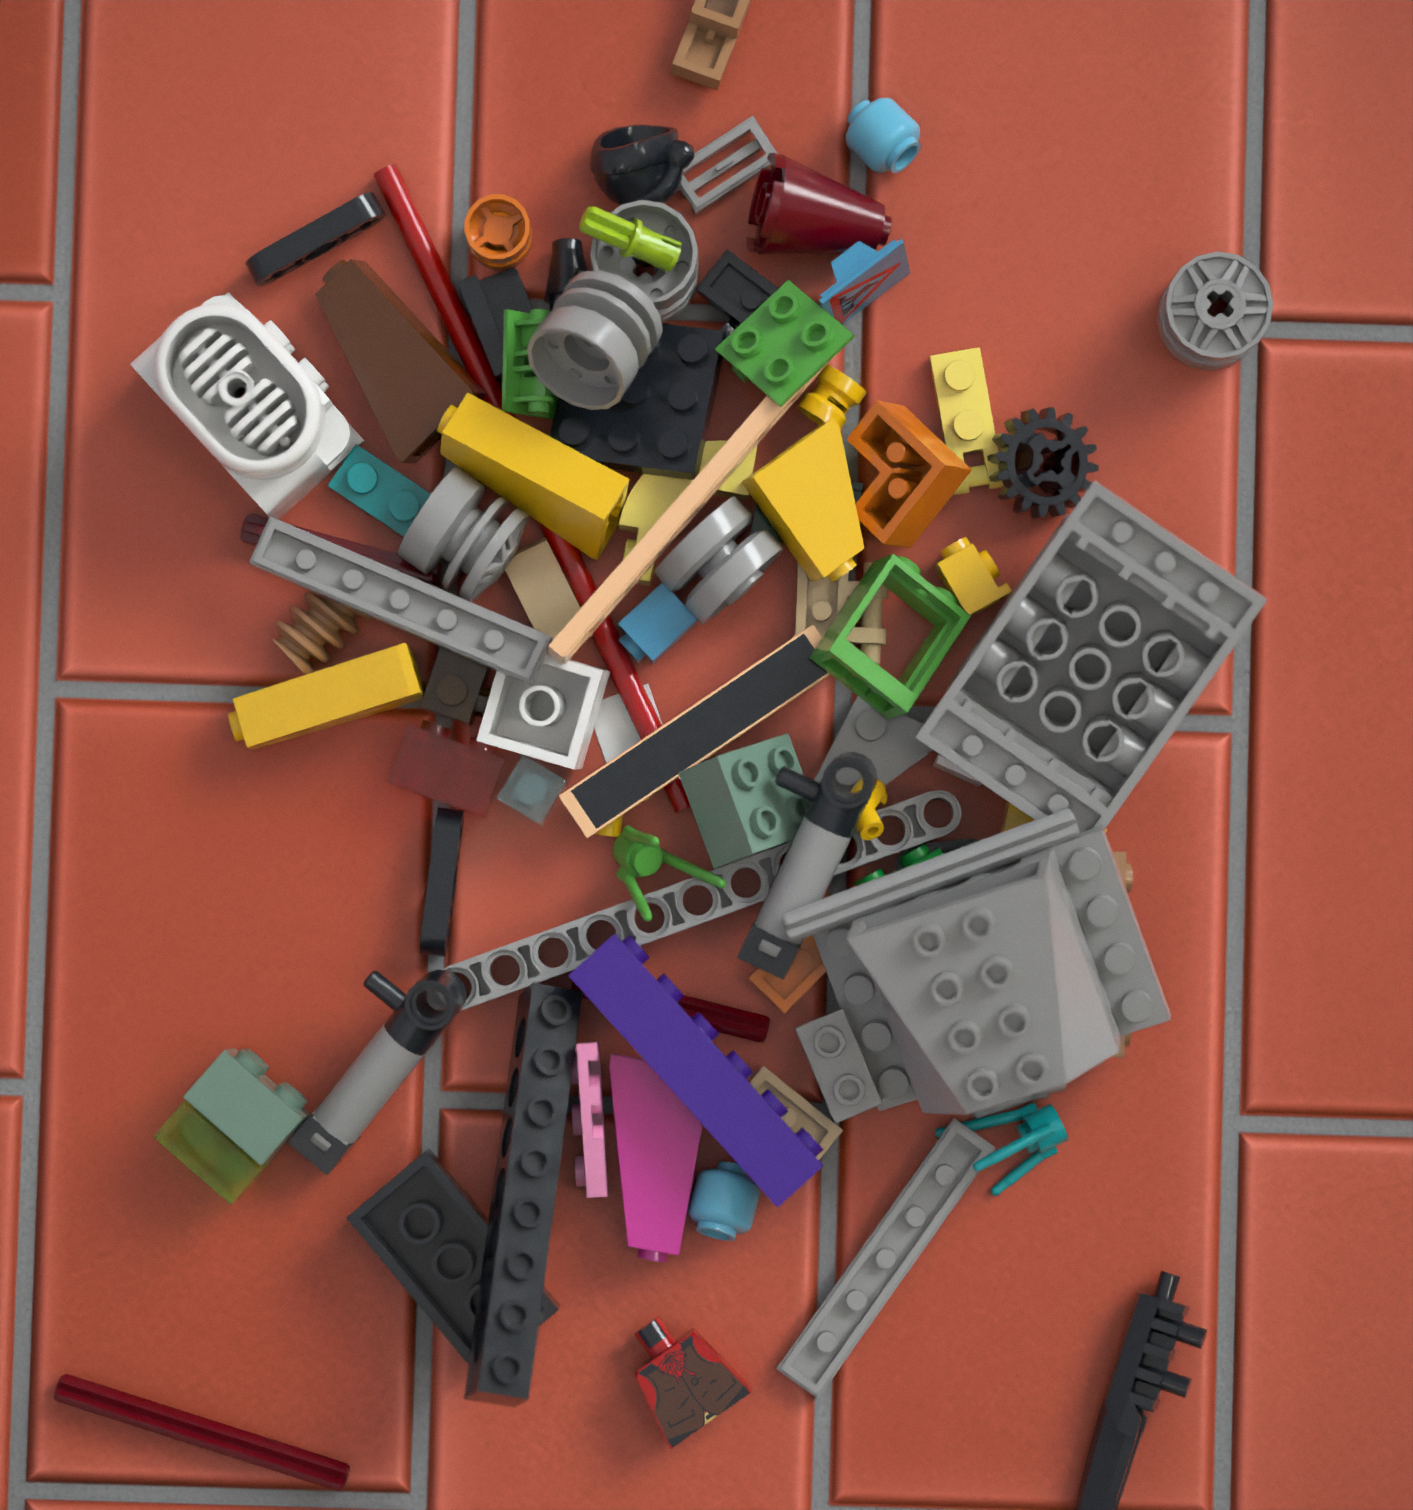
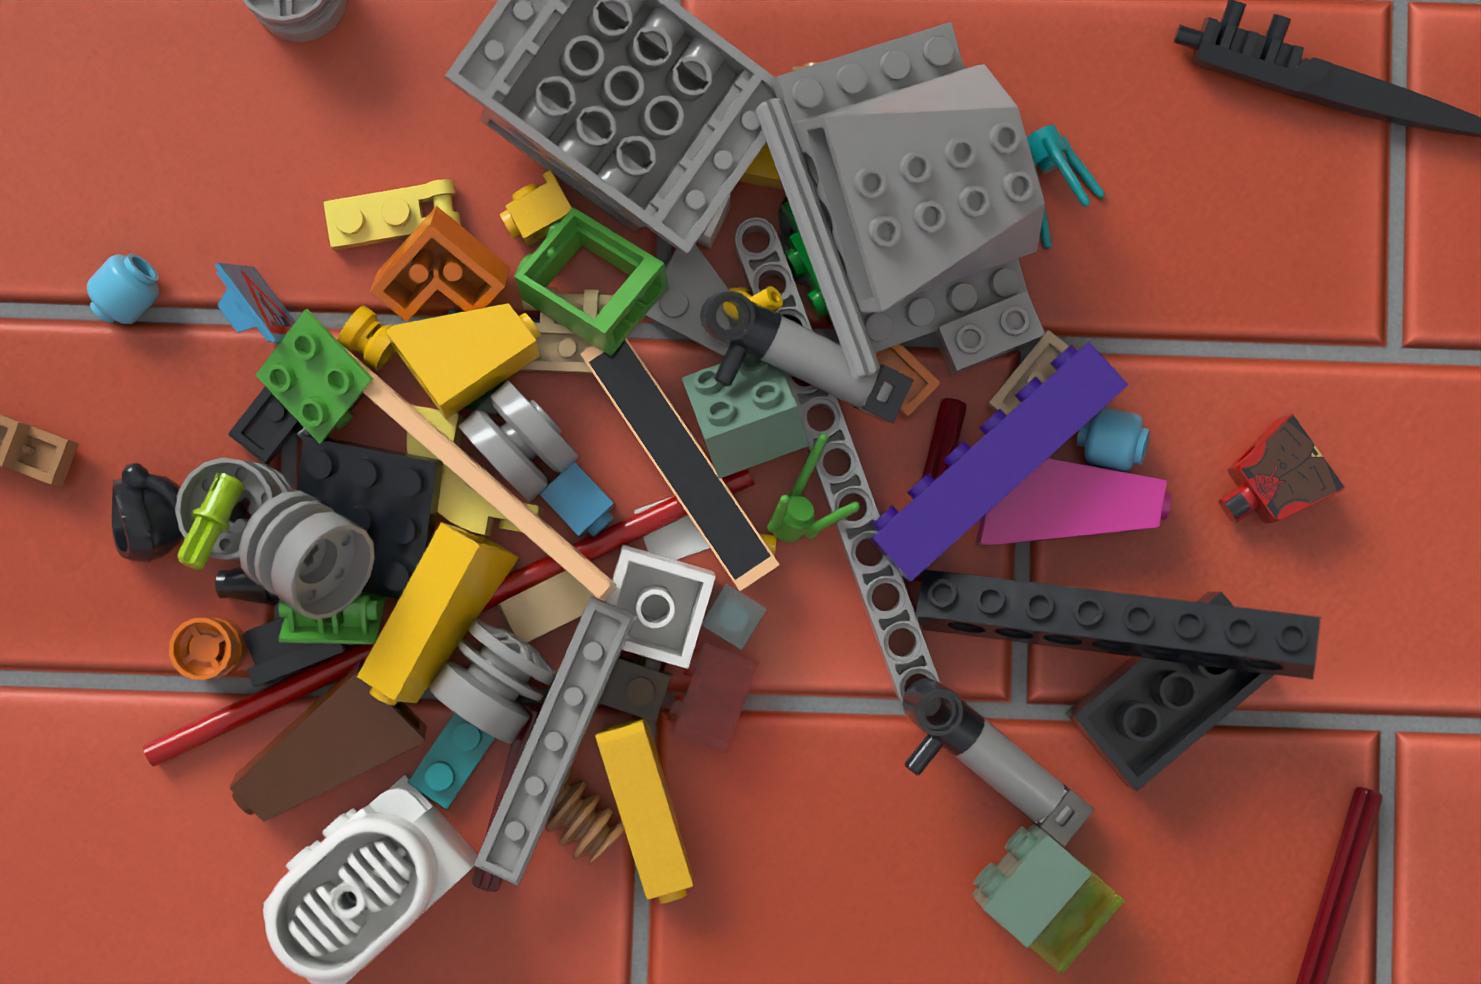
camera: 90 degrees left, 0 degrees up
black beam [245,192,386,286] -> none
black beam [419,807,464,957] -> none
bright pink wing [570,1041,608,1198] -> none
light grey tile [679,116,778,215] -> none
dark red cone [746,153,892,254] -> none
light grey tile [776,1117,996,1399] -> none
black gear [987,407,1099,519] -> none

